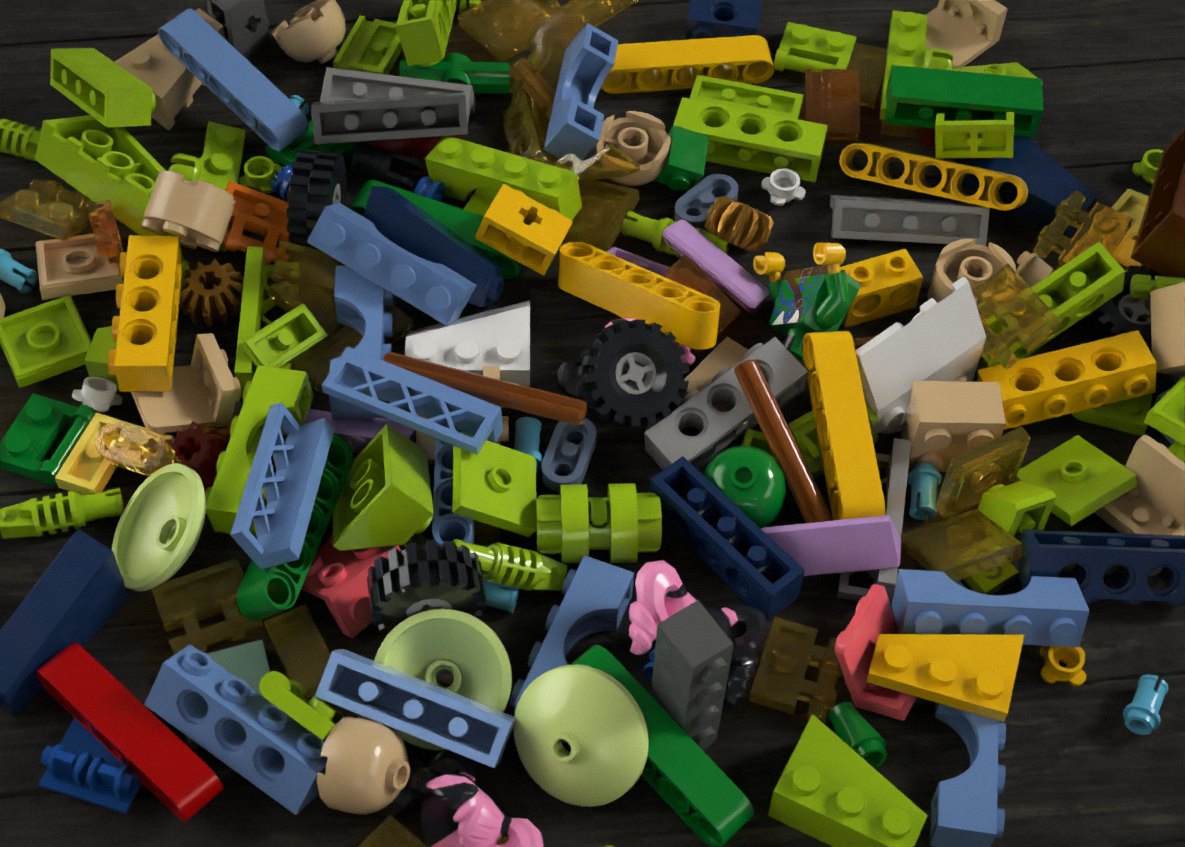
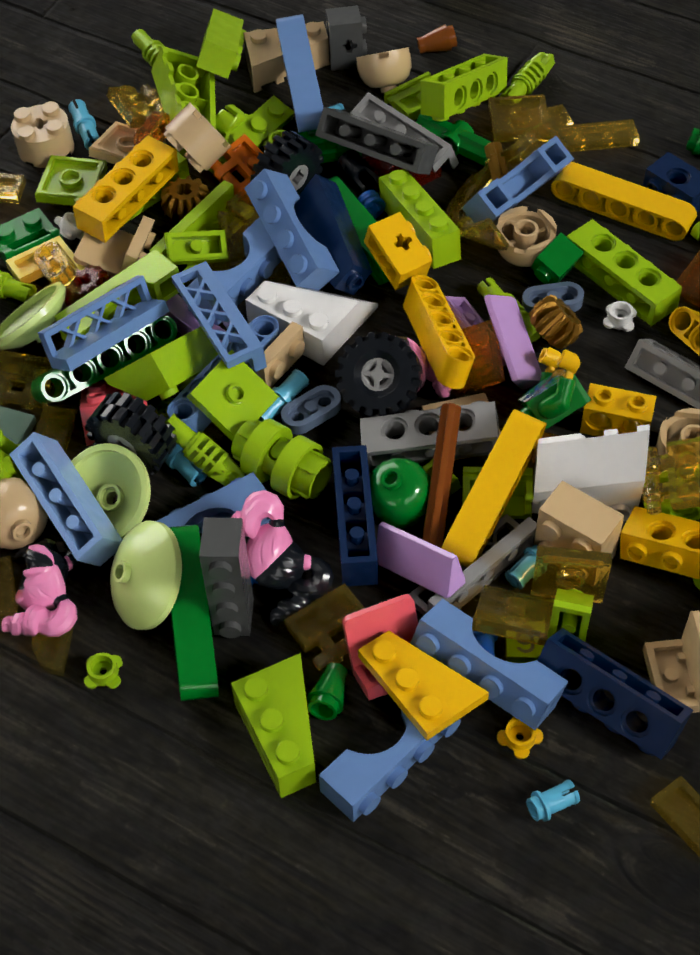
camera: 40 degrees right, 0 degrees up
dark orange axle [383,352,587,425] -> none
clear yellow plate [564,176,640,251] -> none
lime plate [690,75,804,119] -> none
lime plate [1013,435,1137,526] -> none

